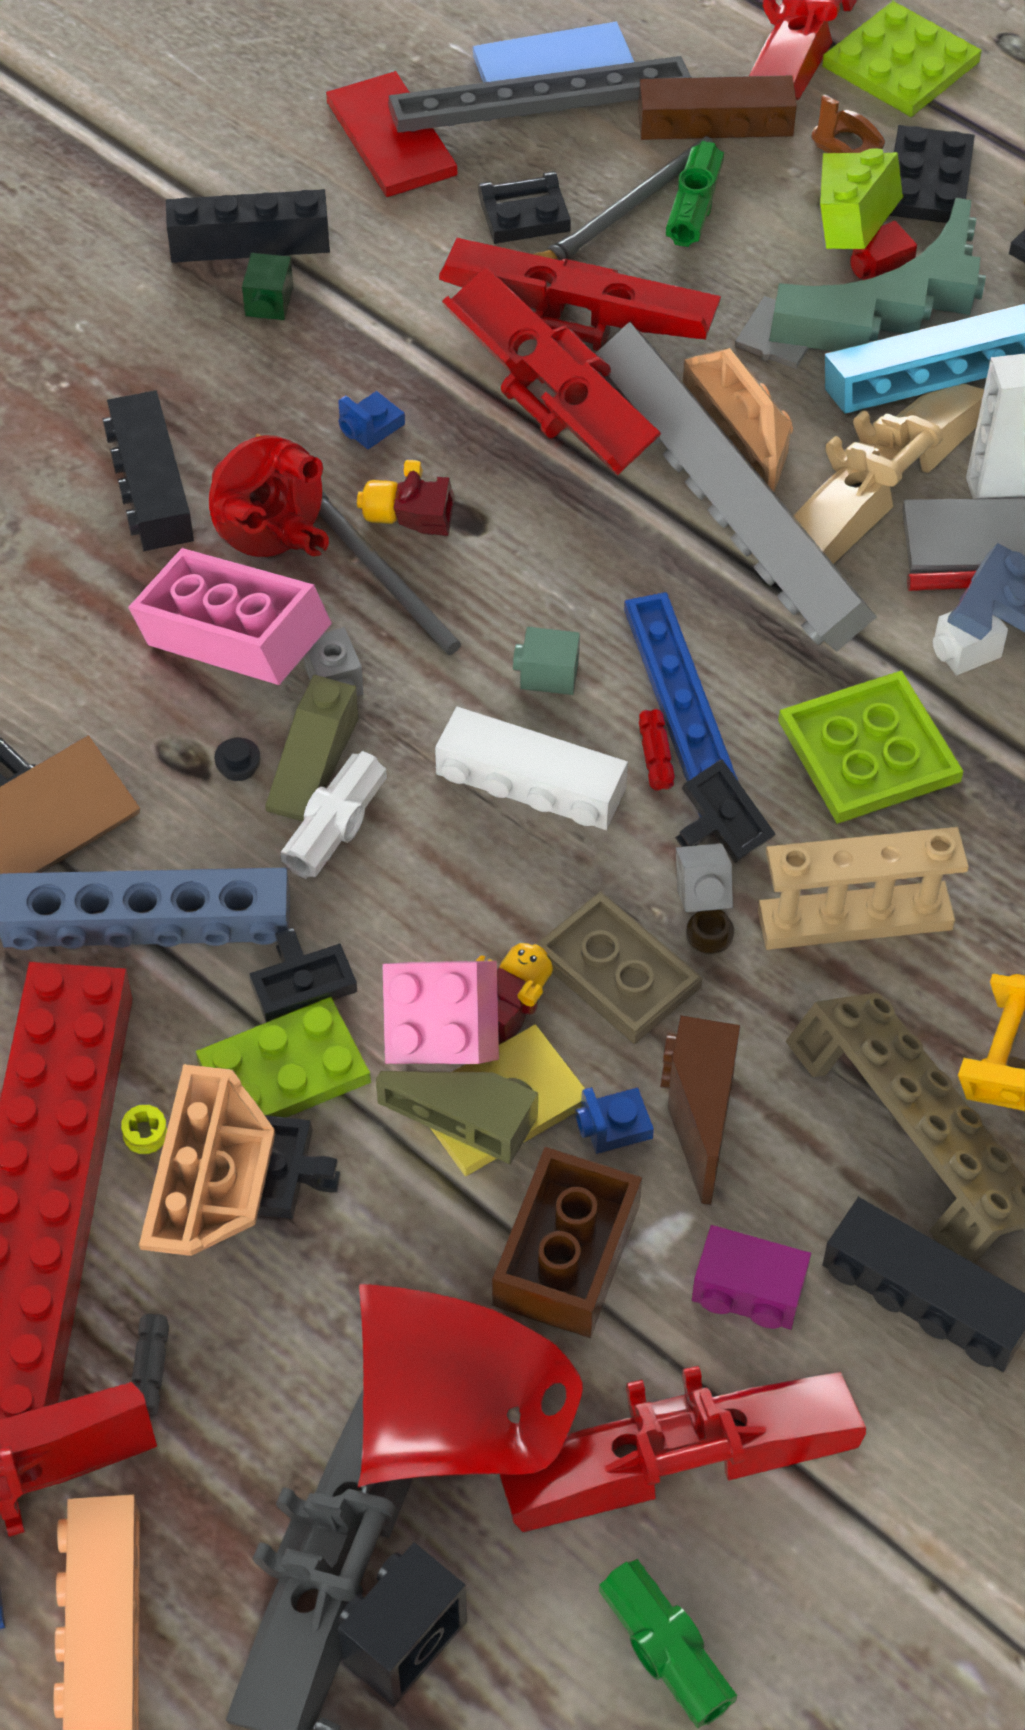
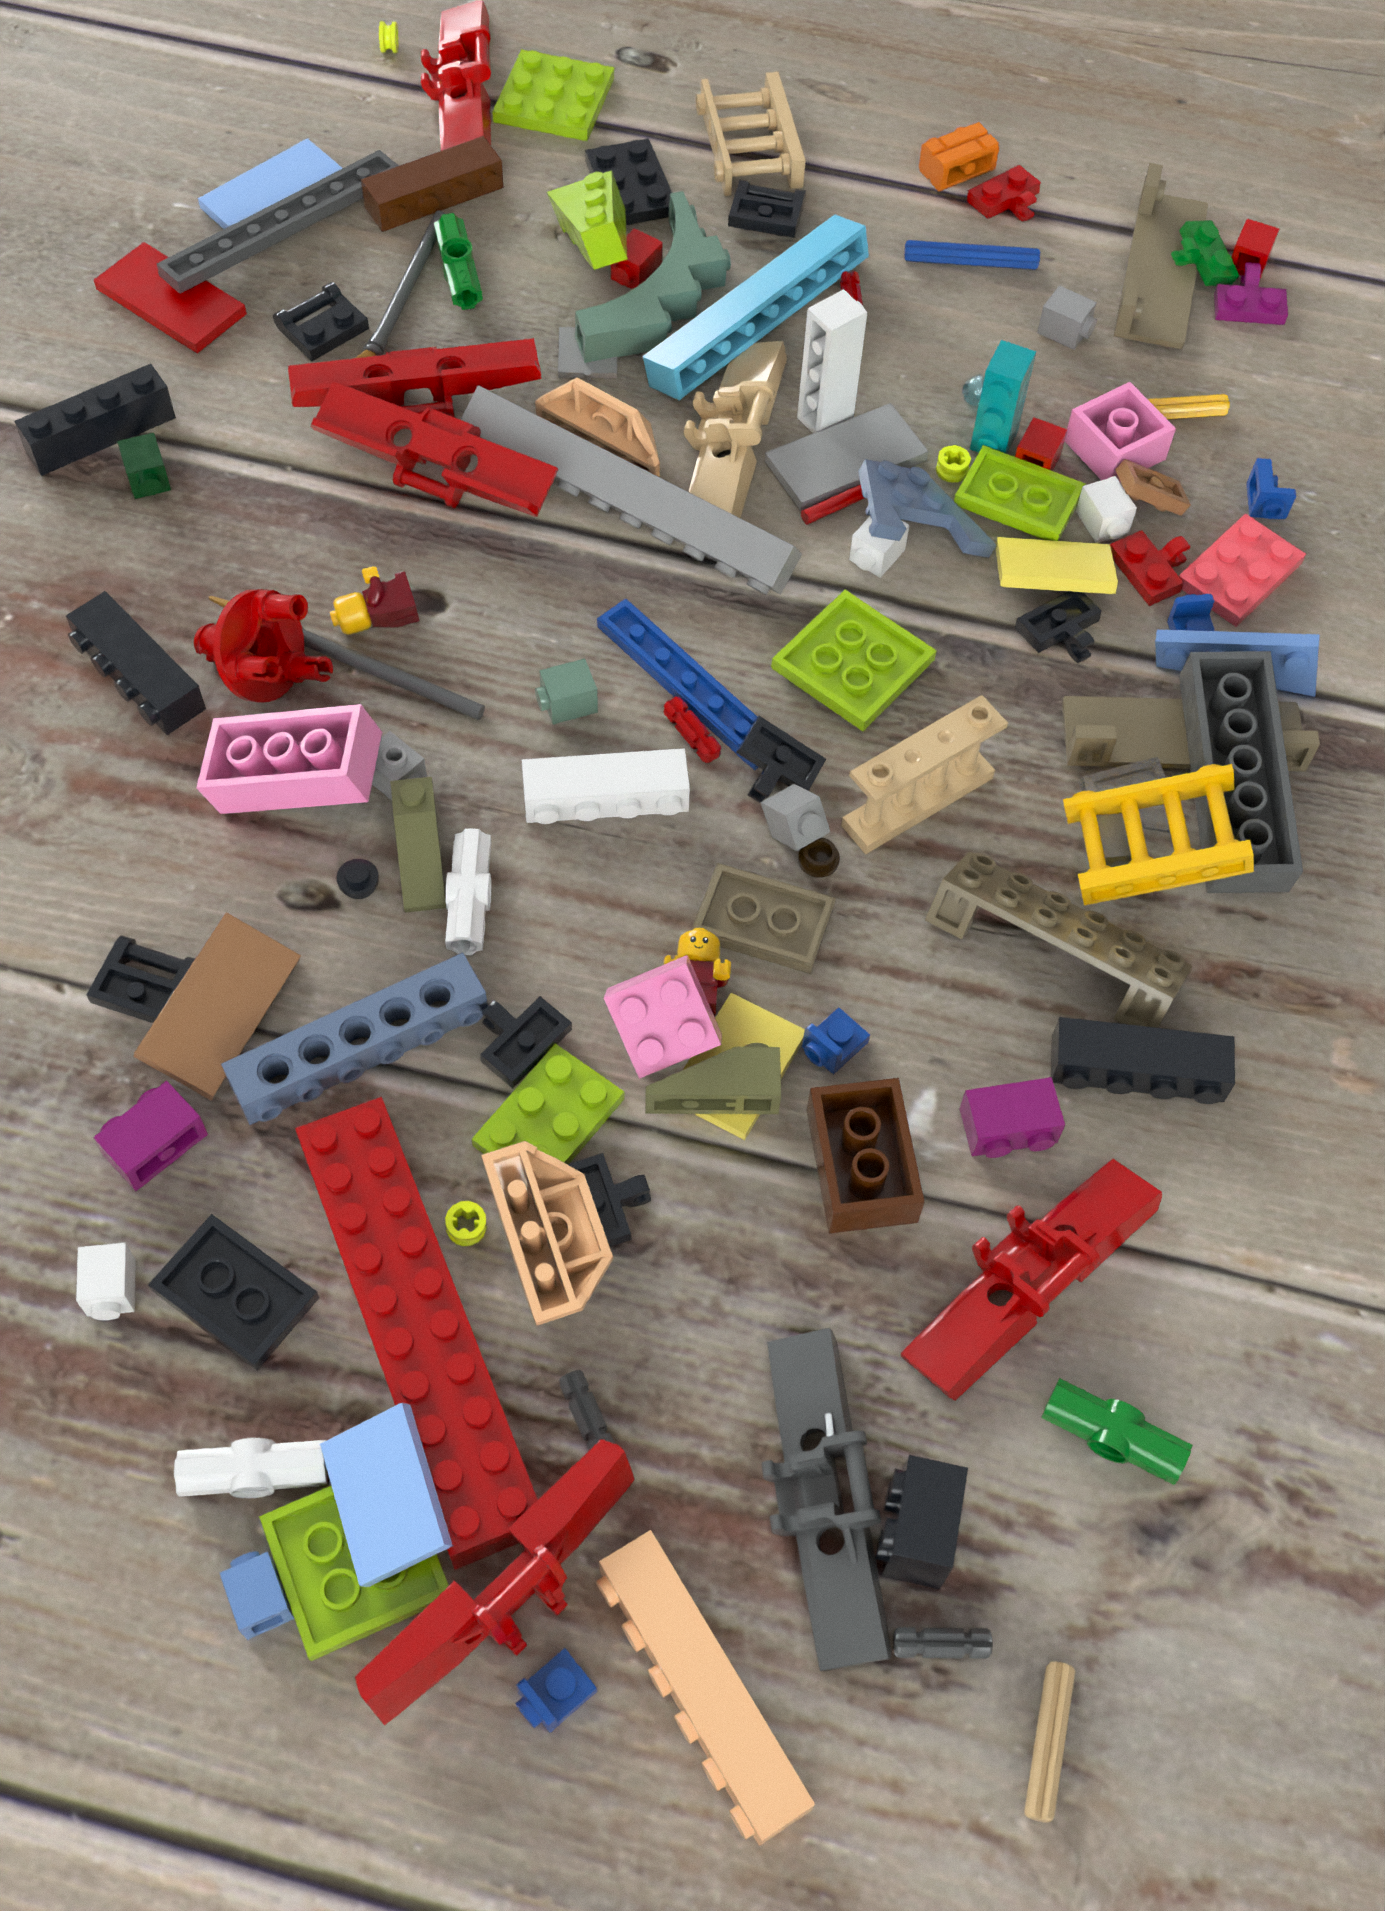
camera: 30 degrees left, 5 degrees up
blue bracket [338,391,405,449] -> none
red piece [357,1284,583,1487] -> none
reddish brown slope [660,1015,740,1205] -> none
dark orange piece [811,95,885,153] -> none

